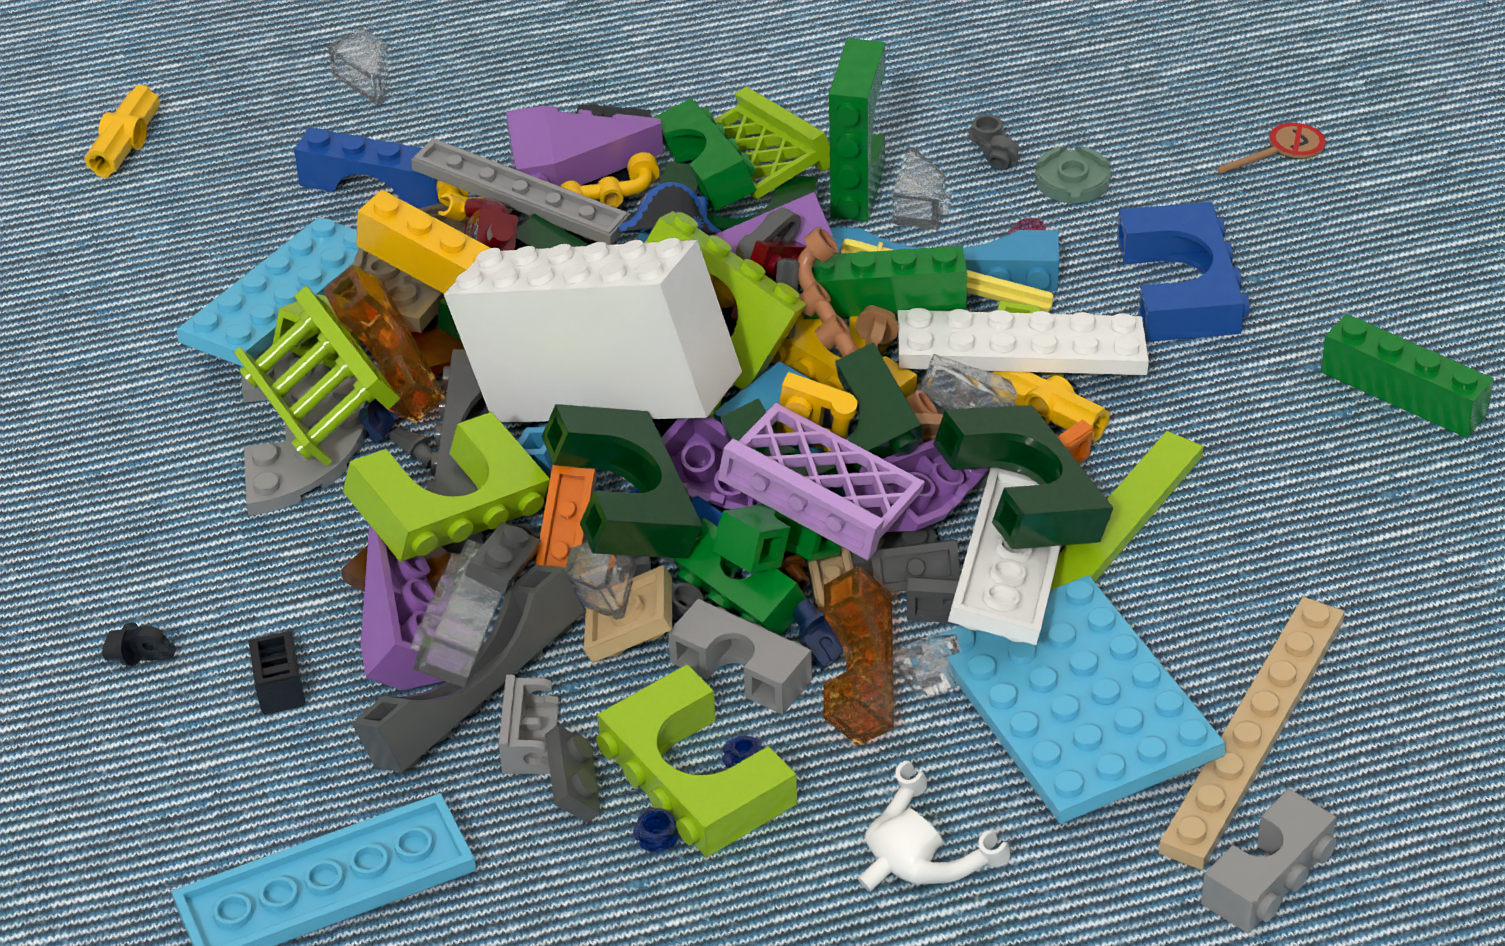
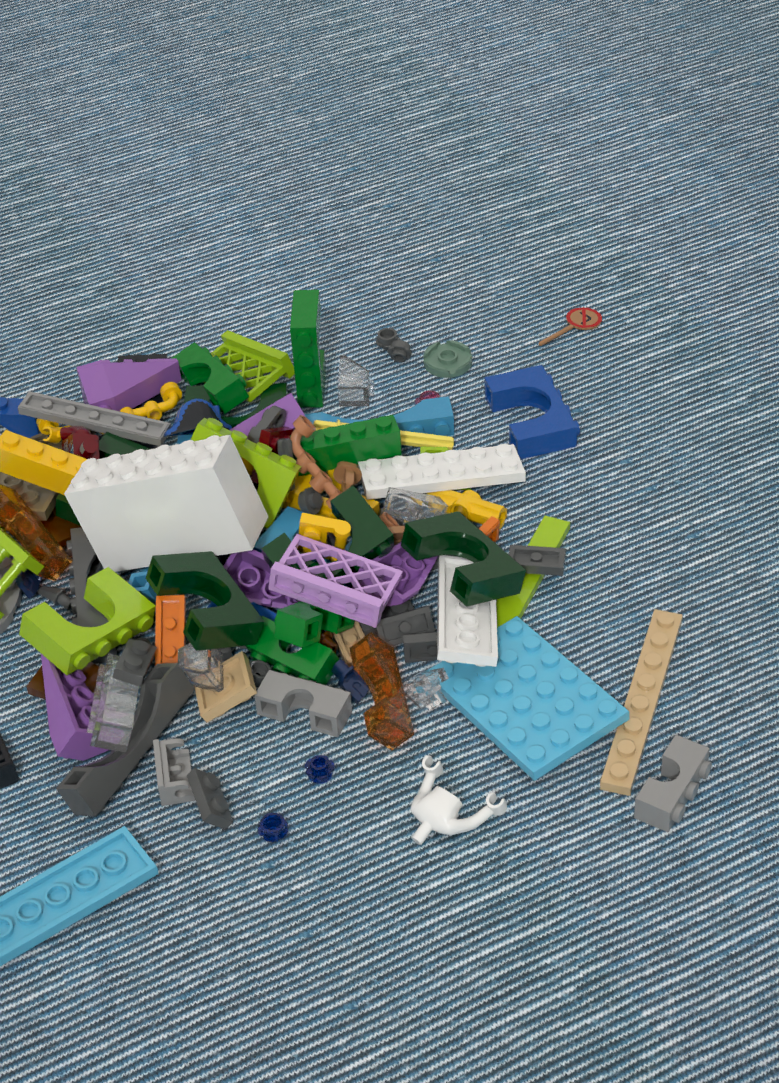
camera: 10 degrees left, 0 degrees up
lime arch [596,664,797,858] -> none
green brick [1321,314,1494,438] -> none
none -> dark grey plate [298,487,323,514]
none -> dark grey plate [508,545,566,576]

